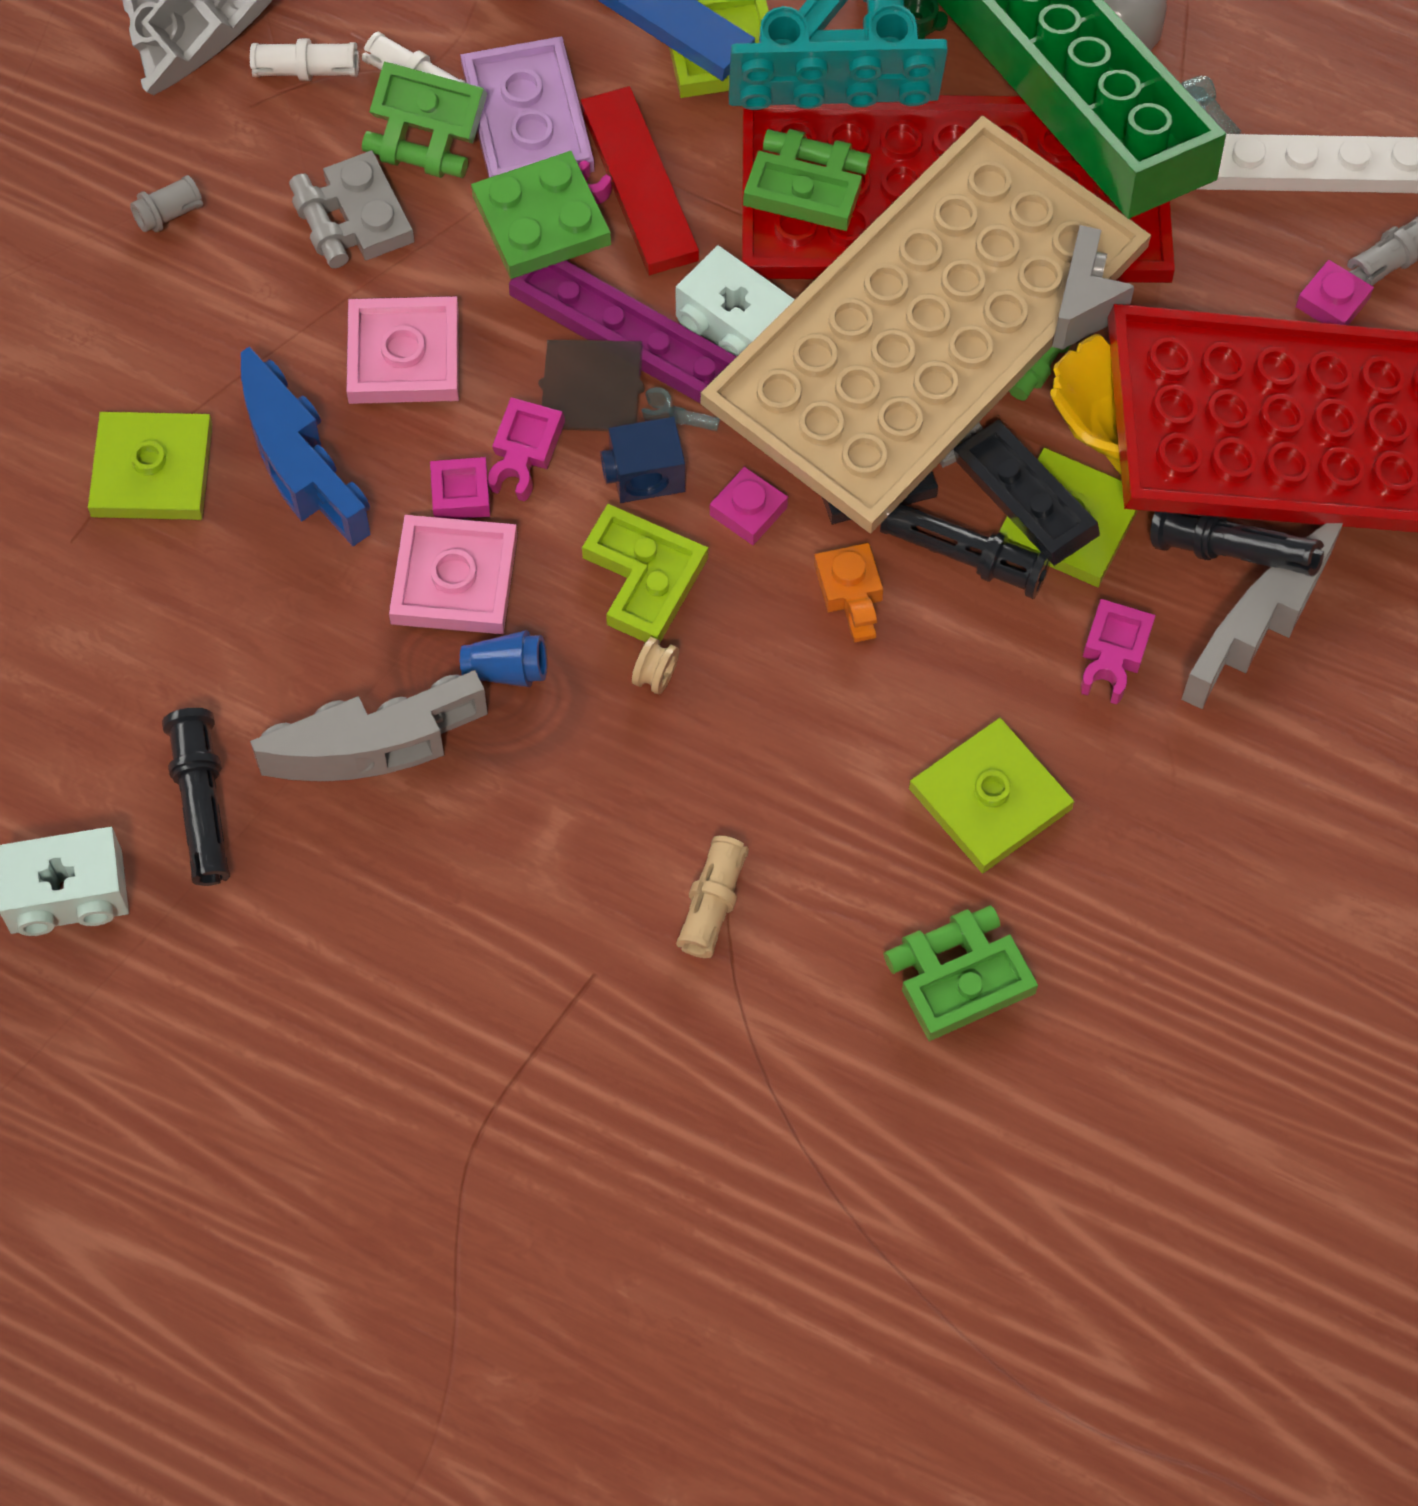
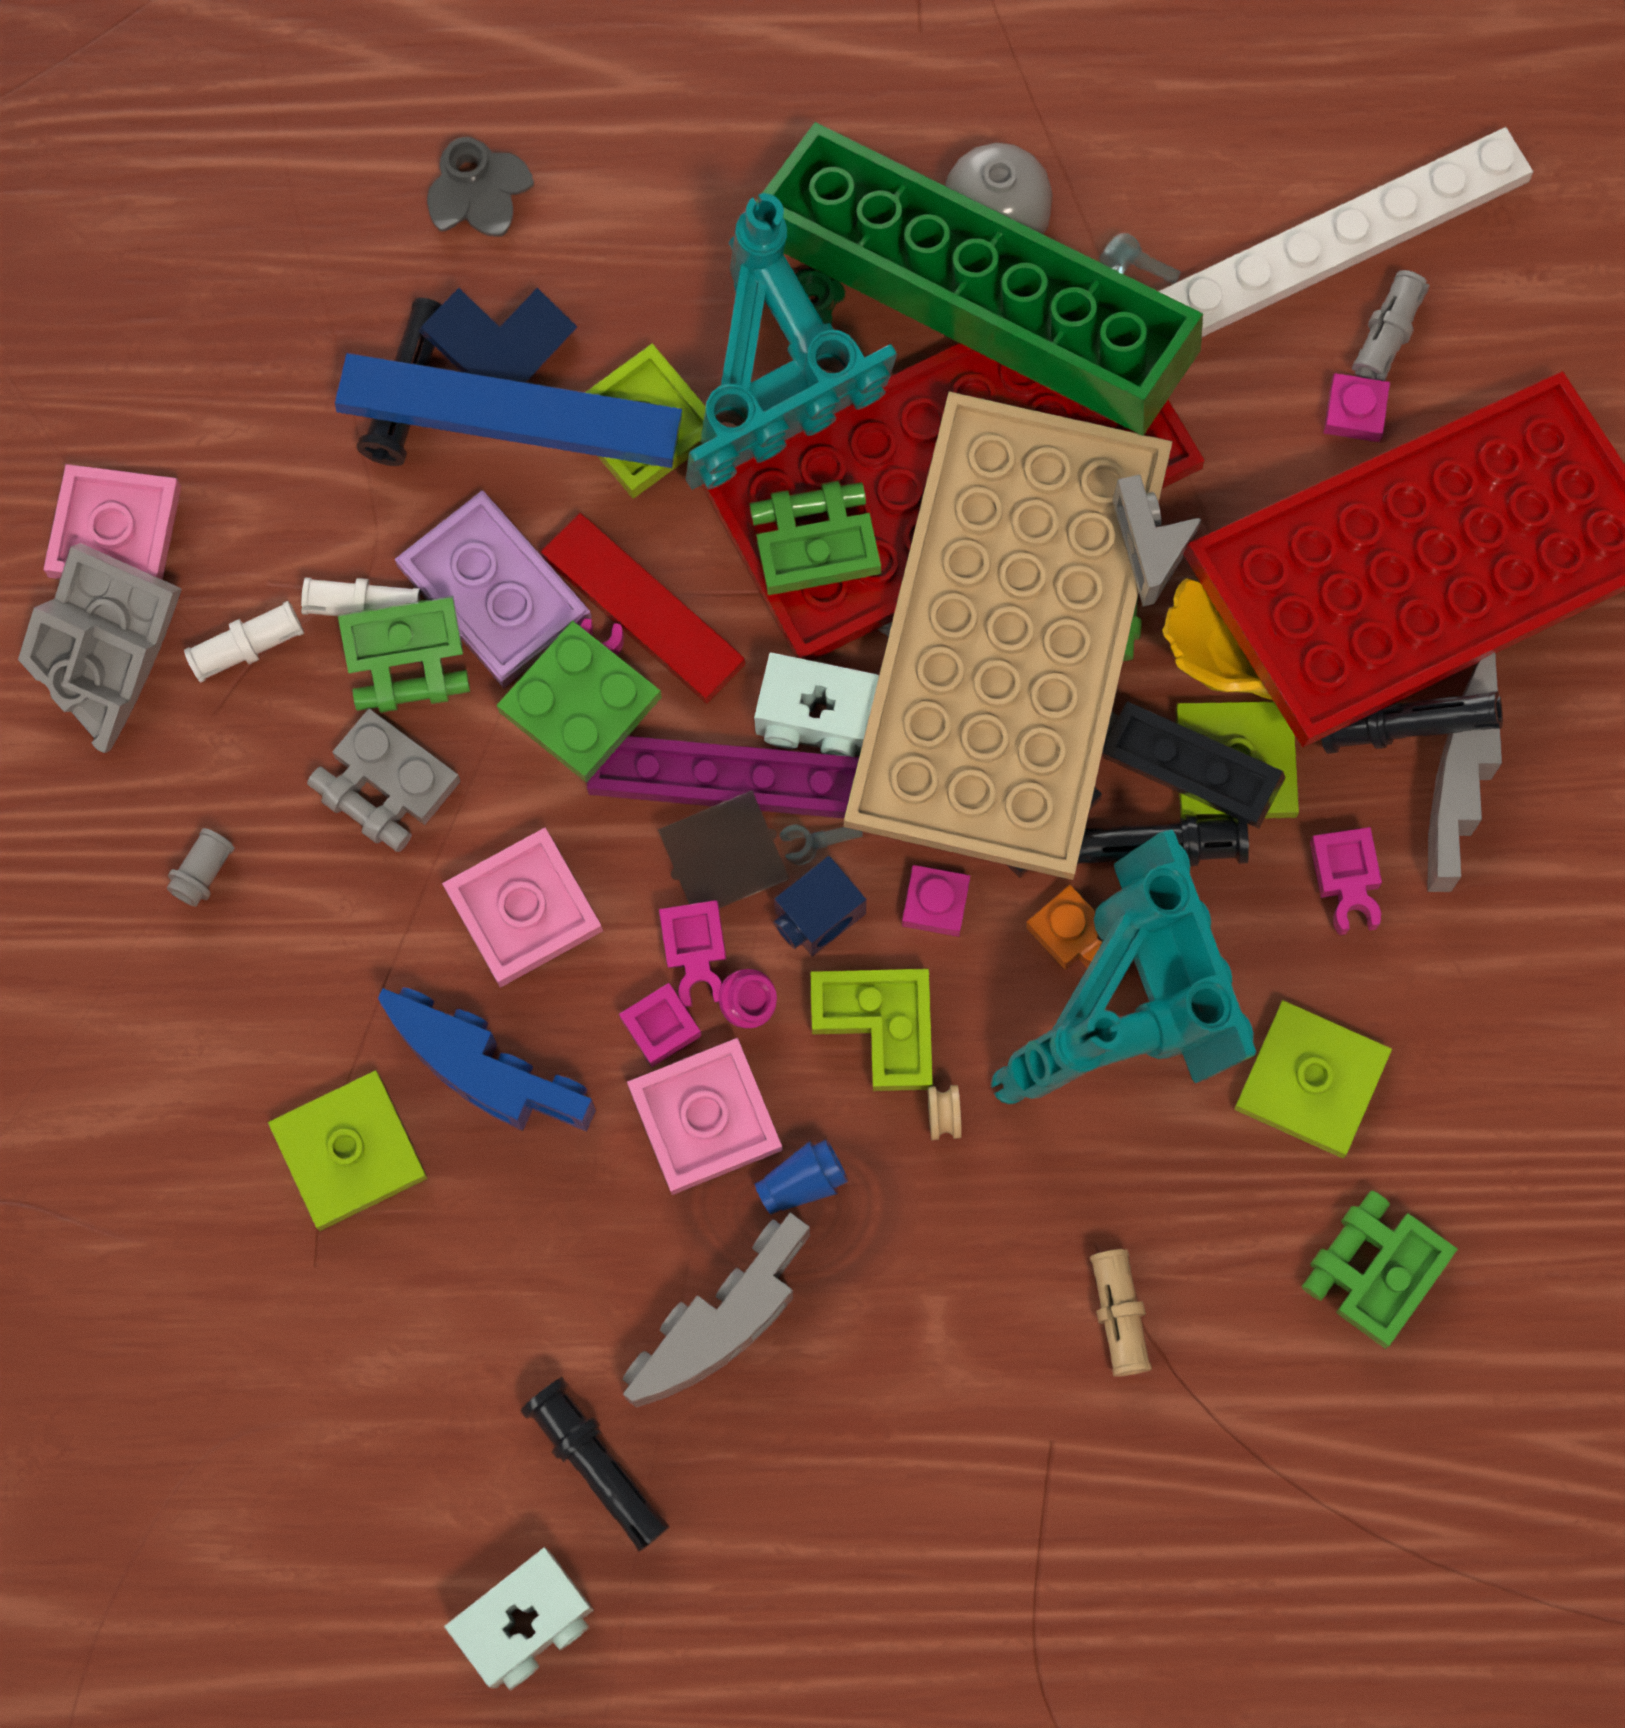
camera: 25 degrees left, 10 degrees up
none -> dark pink plate [719,969,777,1028]
none -> teal plate [991,829,1256,1104]

